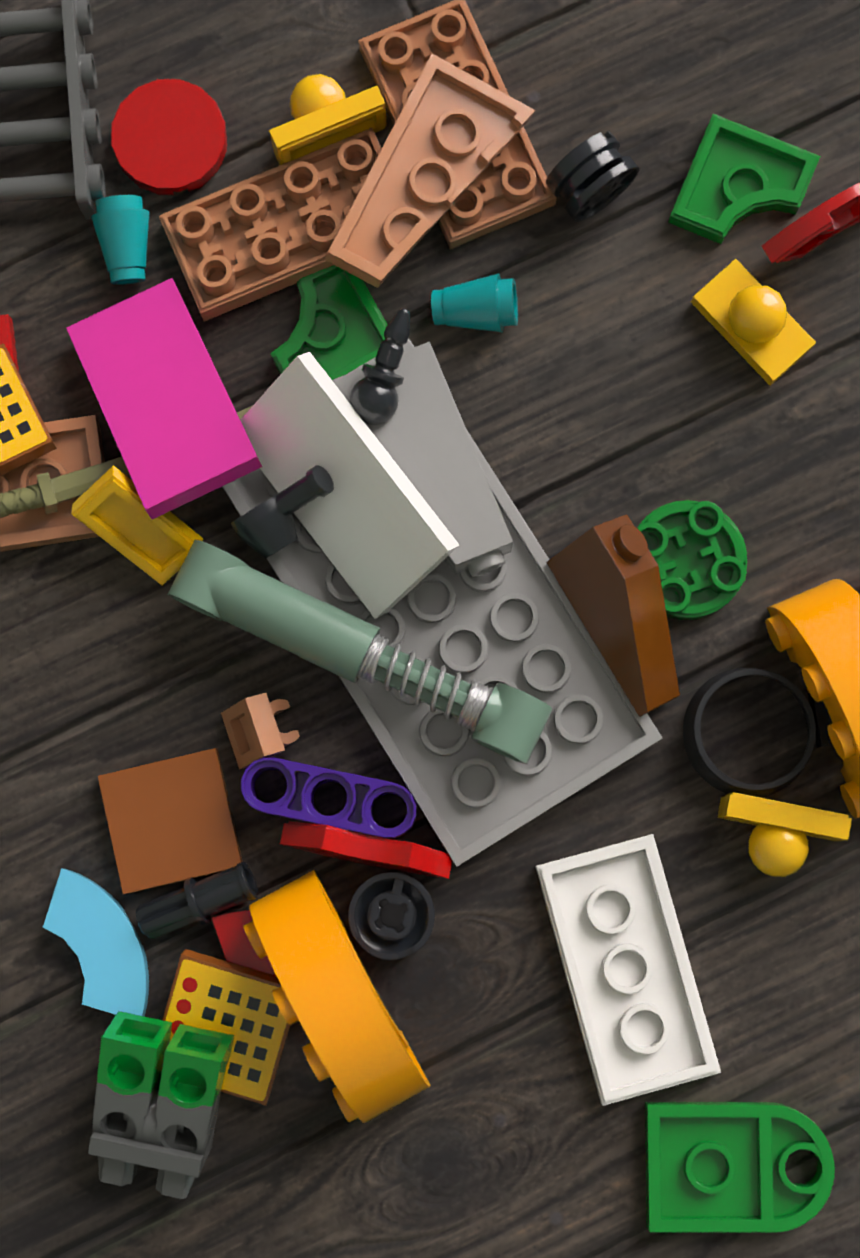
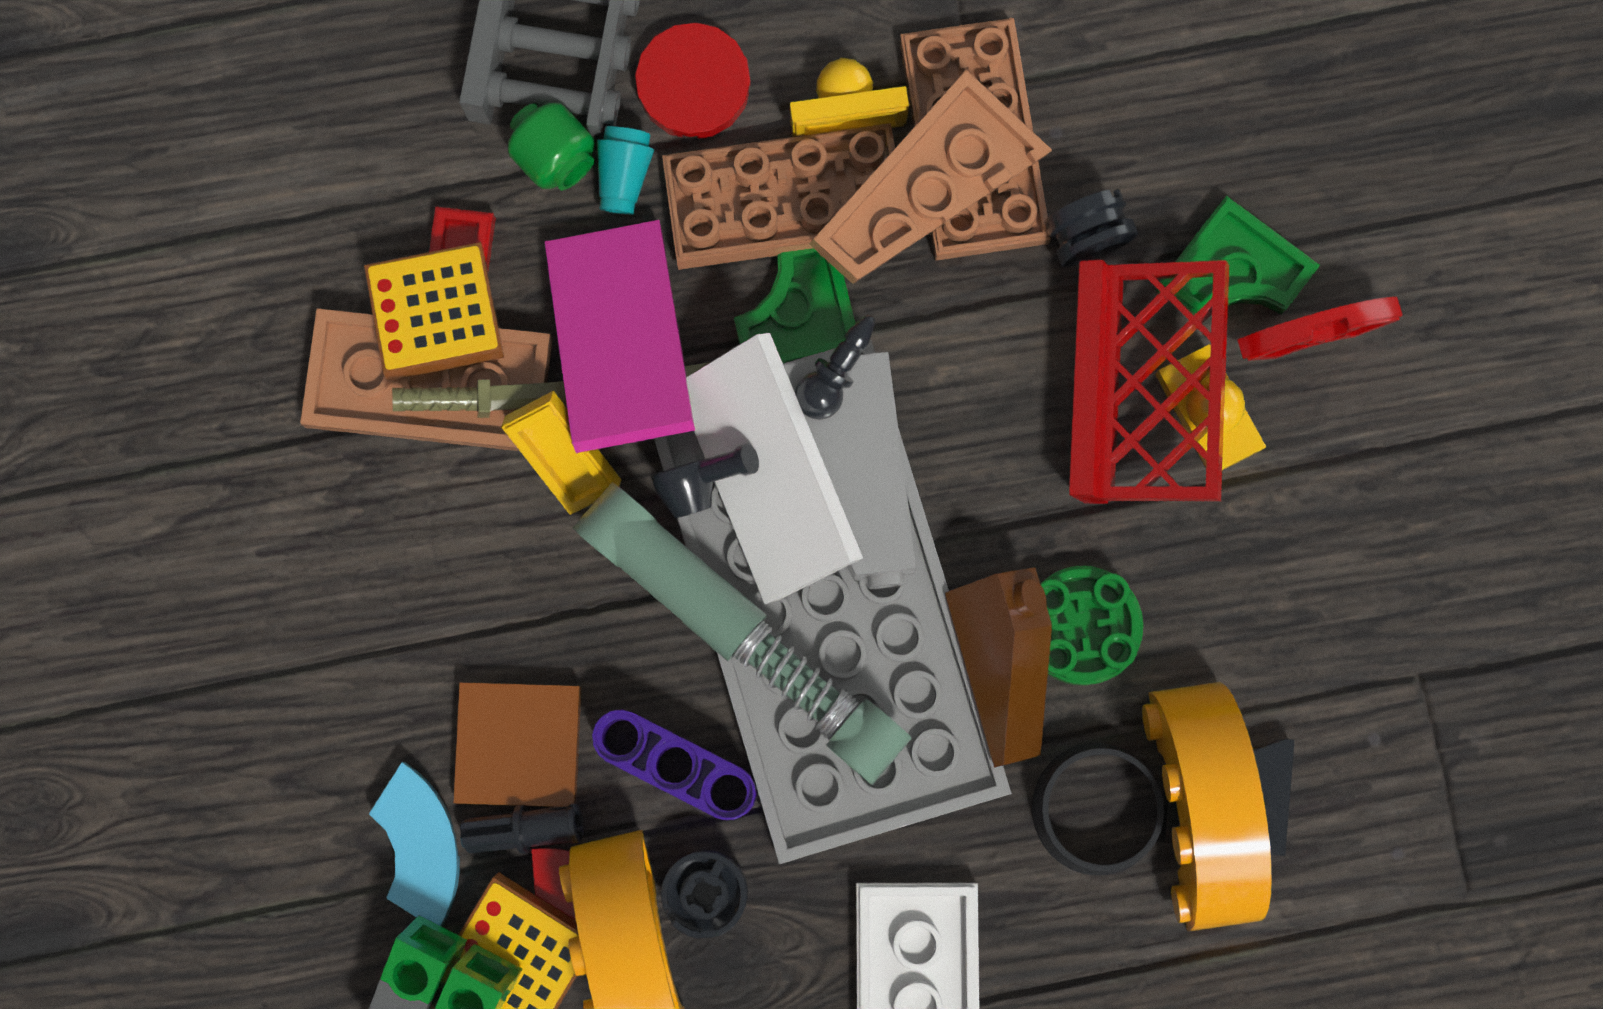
camera: 15 degrees right, 0 degrees up
nougat tile [221,693,300,770] -> none
red tile [280,821,453,879] -> none
teal cone [431,273,518,332] -> none
yellow tile [717,792,852,877] -> none
none -> green head [508,102,594,191]
none -> red fence [1069,260,1229,504]

